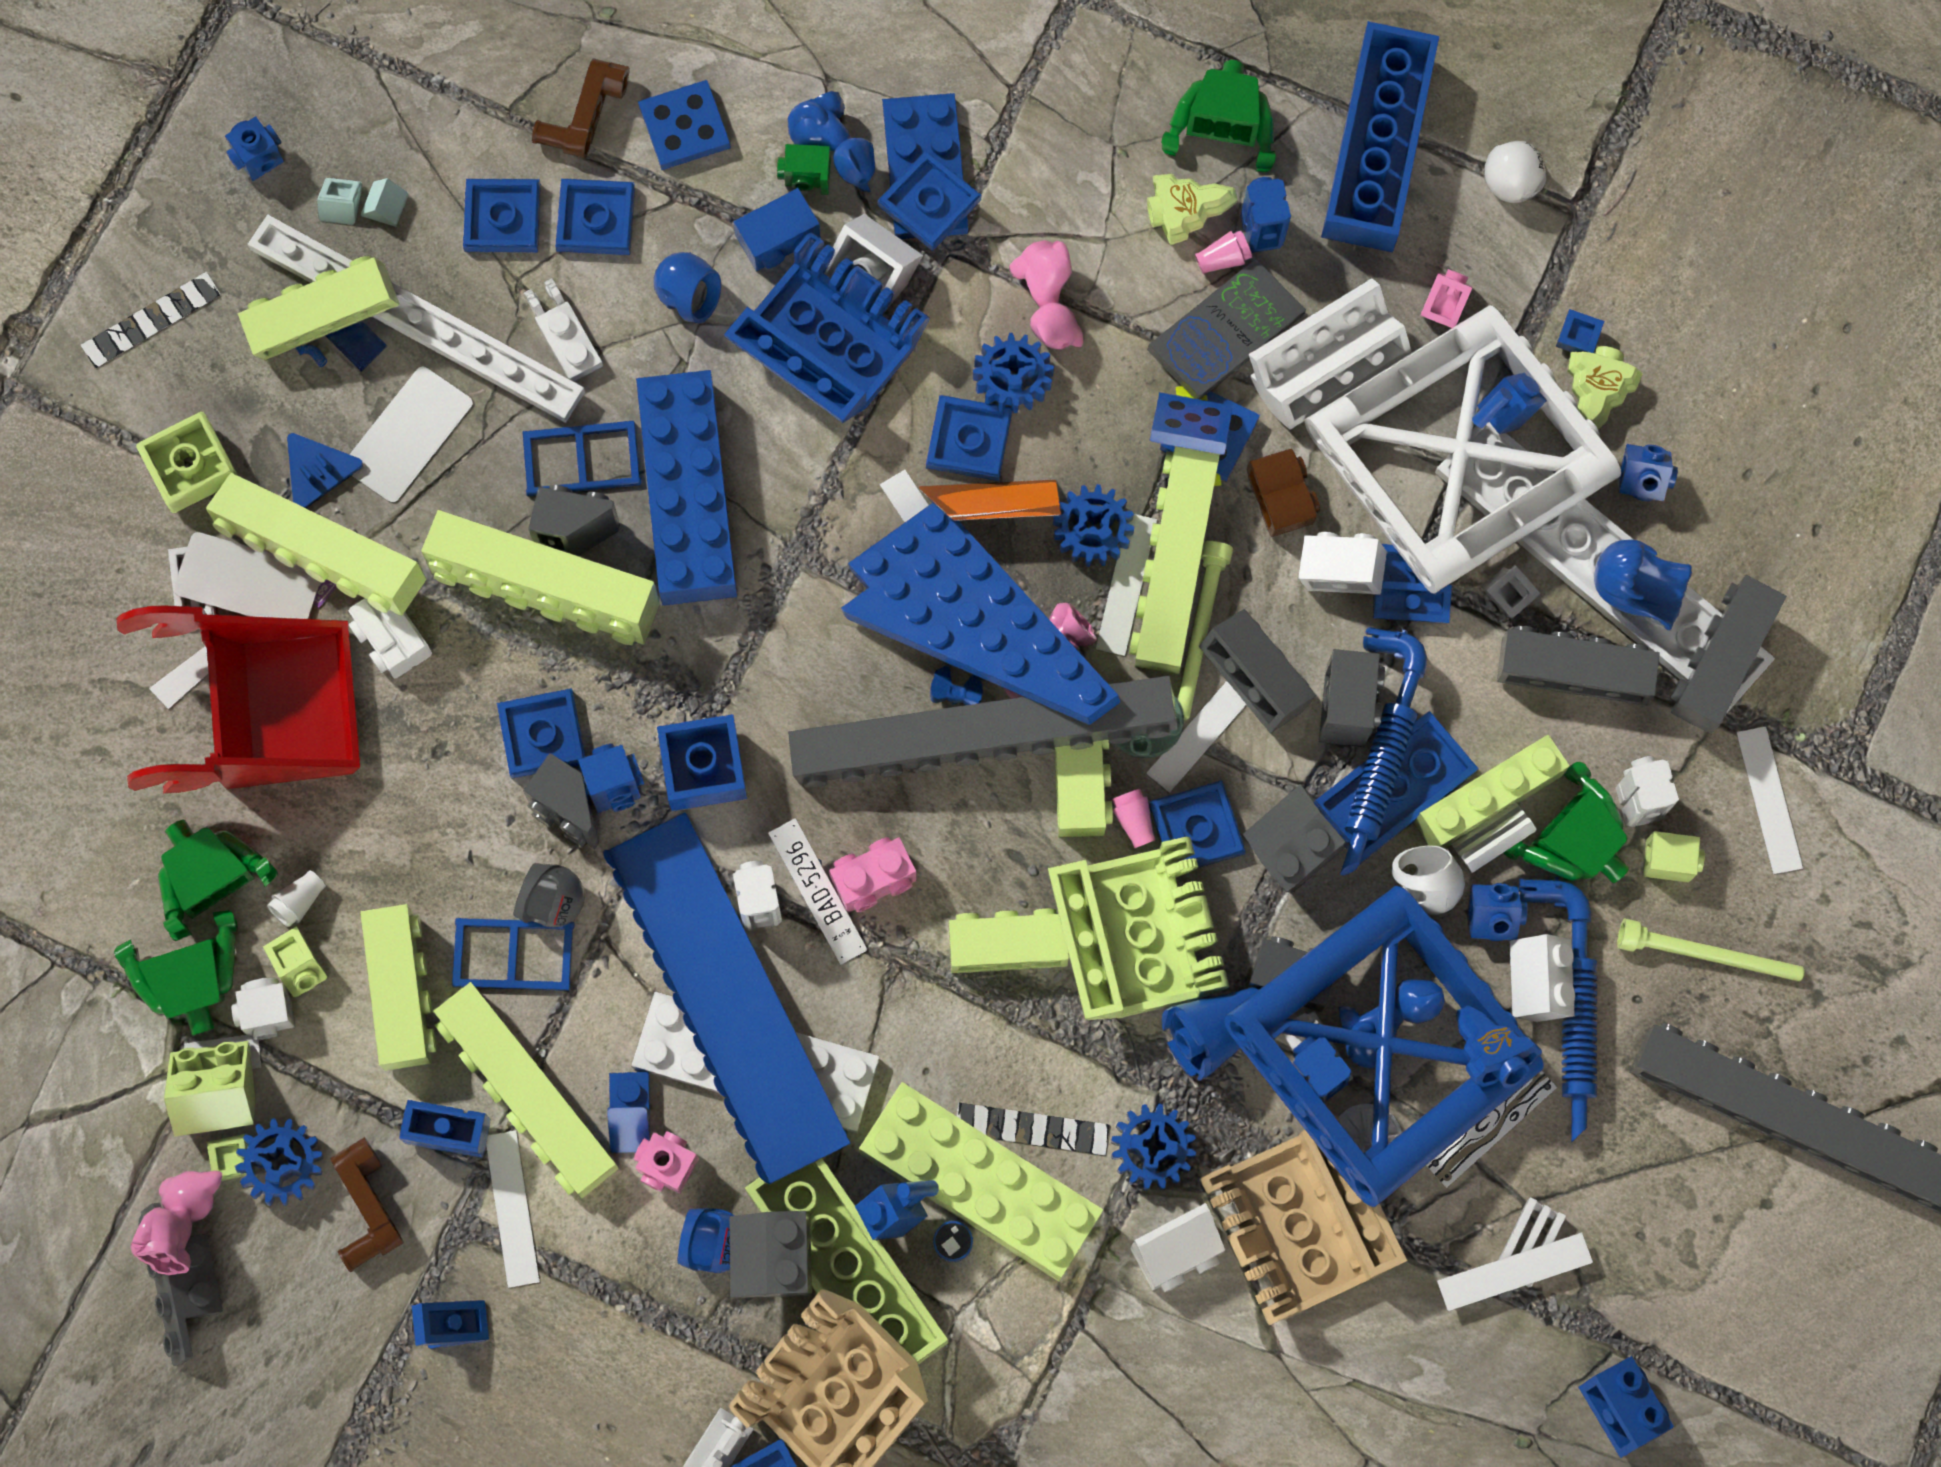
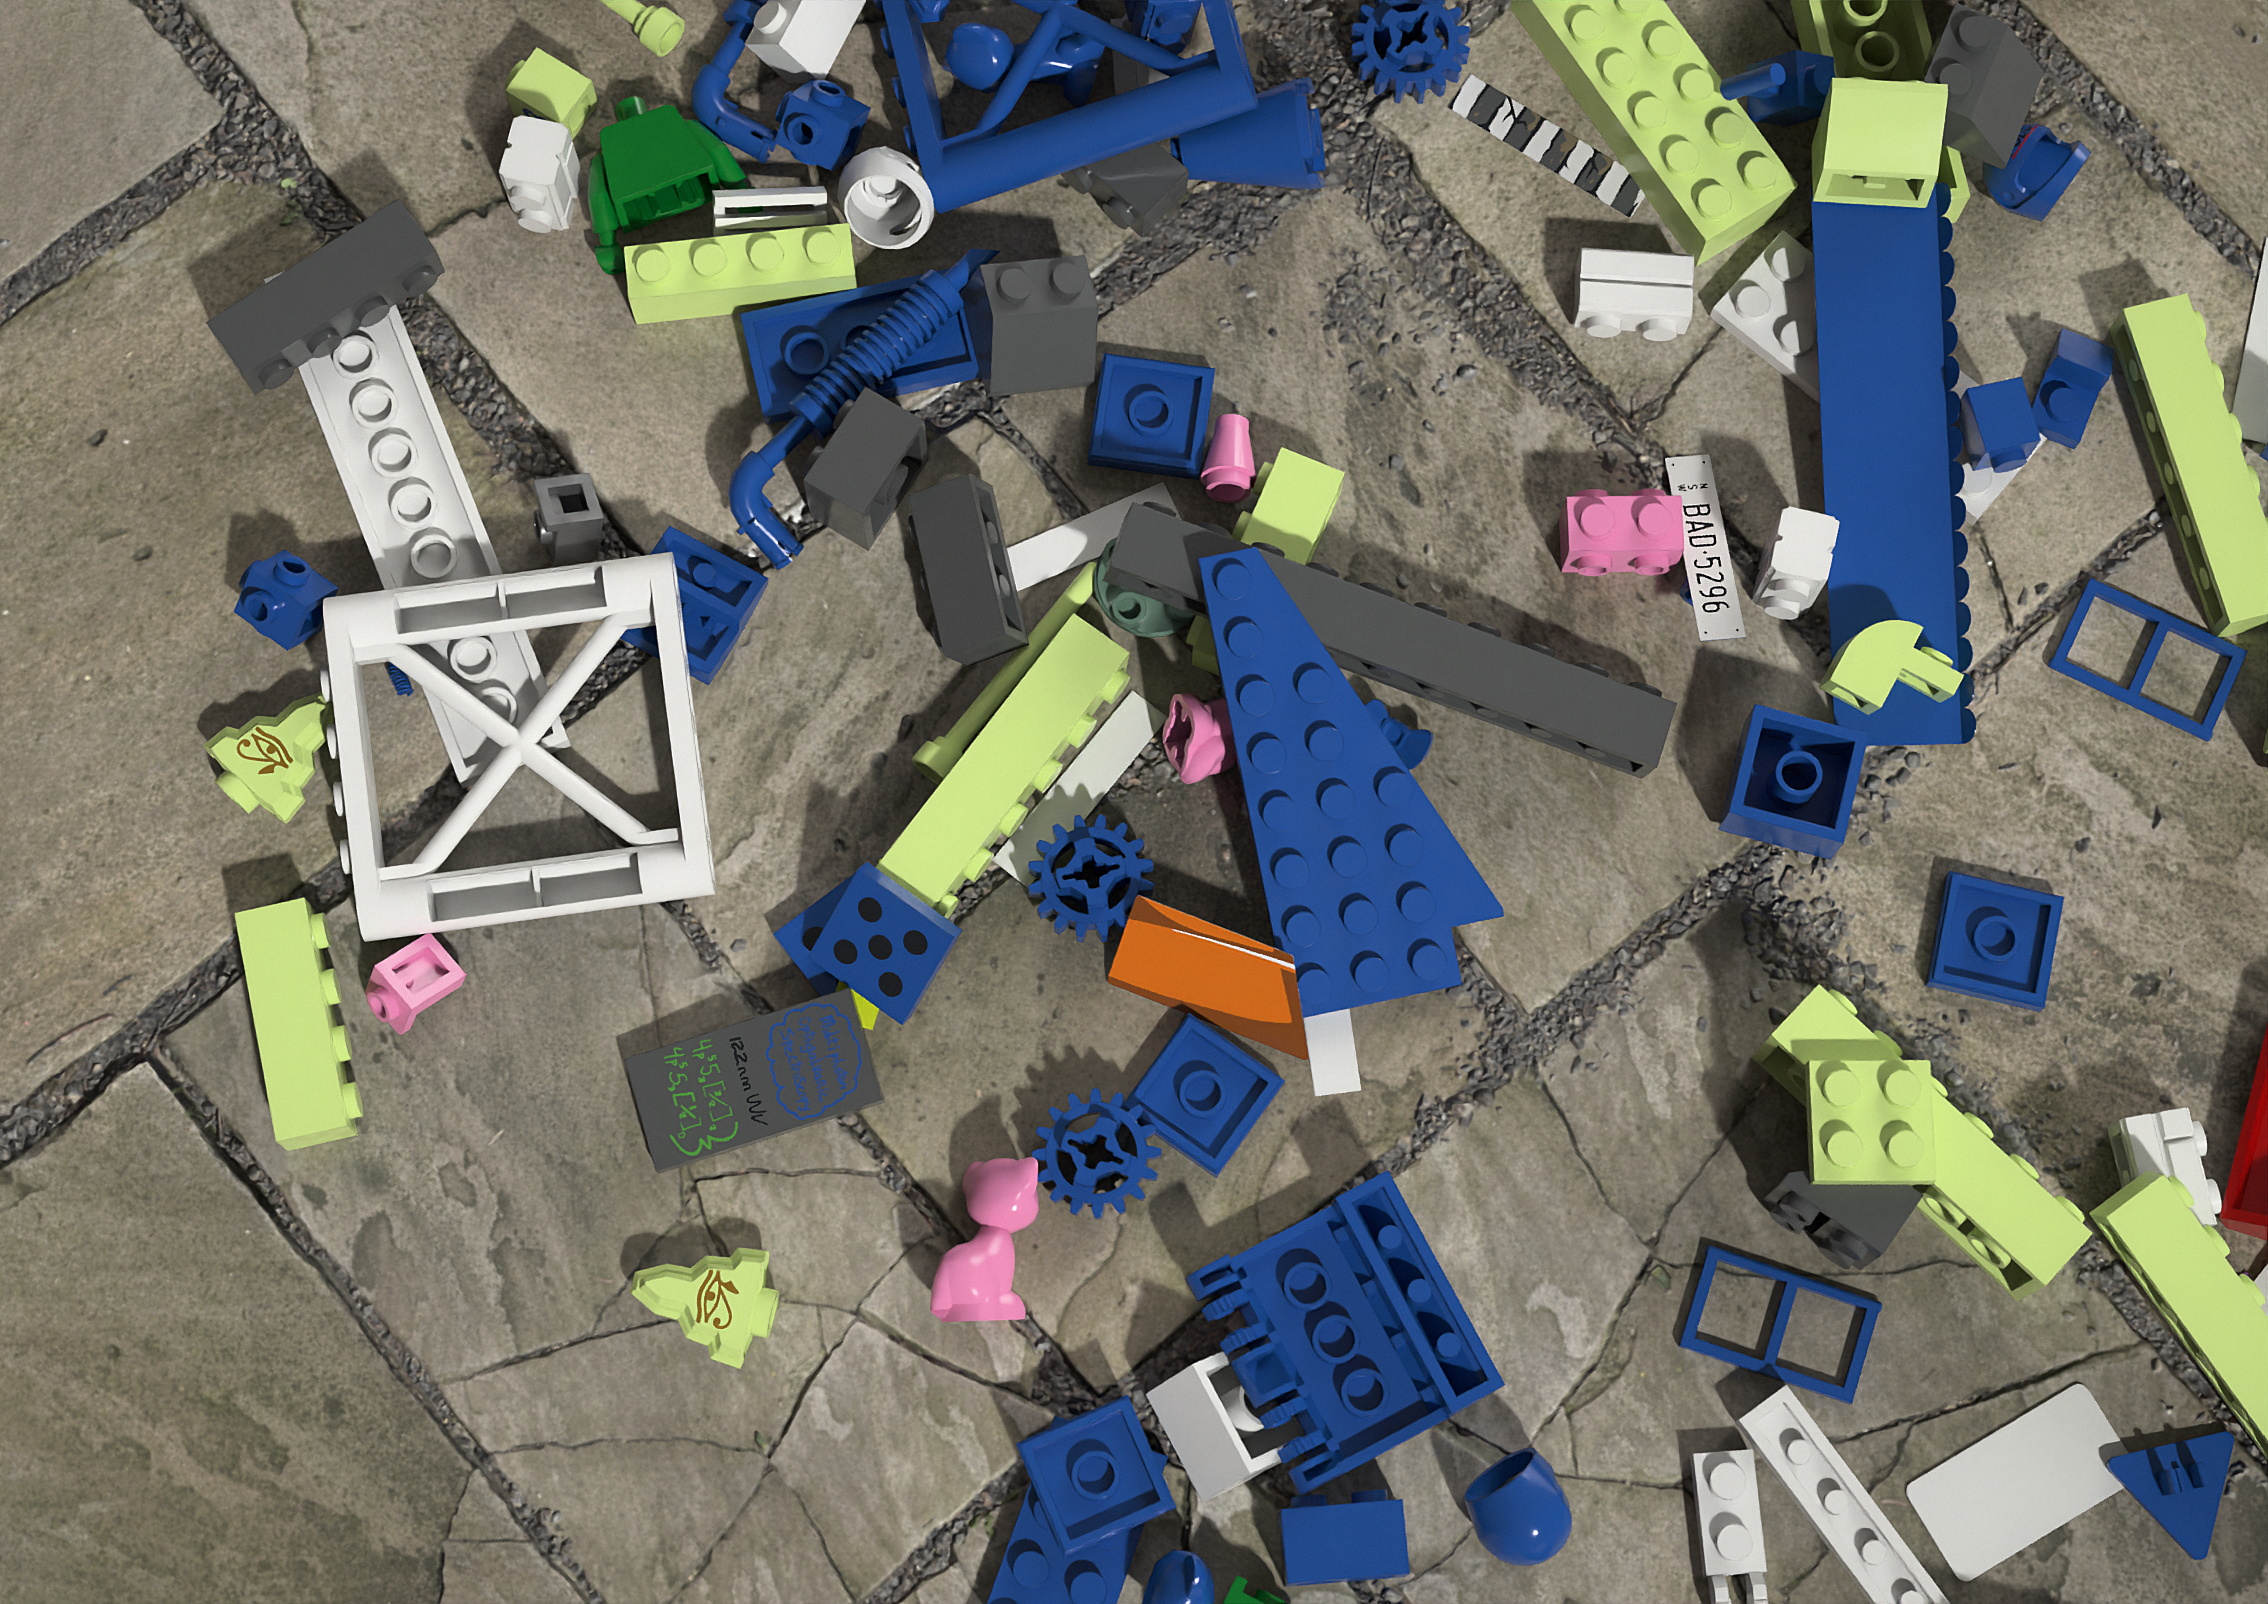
camera: 155 degrees left, 0 degrees up
dark grey helmet [513,863,585,927] -> none
dark grey slope [523,753,599,850] -> none
blue brick [578,744,644,813] -> none
bright pink brick [634,1131,699,1194] -> none
blue brick [636,370,737,606] -> none
black tile [933,1221,973,1262] -> none
yellowish green brick [949,908,1069,973] -> none
yellowish green slope [1048,837,1230,1020] -> none
green torso [1161,60,1276,172] -> none
bright pink cone [1195,230,1252,275] -> none
blue brick [1240,177,1291,253] -> none
reddish brown brick [1246,448,1320,537] -> none
white brick [1249,278,1412,430] -> none
white brick [1298,532,1387,595] -> none
blue brick [1321,21,1439,253] -> none
blue brick [1472,372,1547,434] -> none
white helmet [1484,141,1546,203] -> none
dark grey brick [1497,626,1660,706] -> none
blue plate [1556,309,1605,353] -> none
blue piece [1594,540,1692,631] -> none
white sticker [1737,727,1803,874] -> none
none -> yellowish green brick [234,898,363,1151]
none -> white brick [1573,248,1694,341]
none -> yellowish green plate [1805,1060,1937,1185]
none -> yellowish green slope [1812,77,1948,208]
none -> yellowish green brick [1818,620,1964,715]
none -> blue brick [1958,377,2041,473]

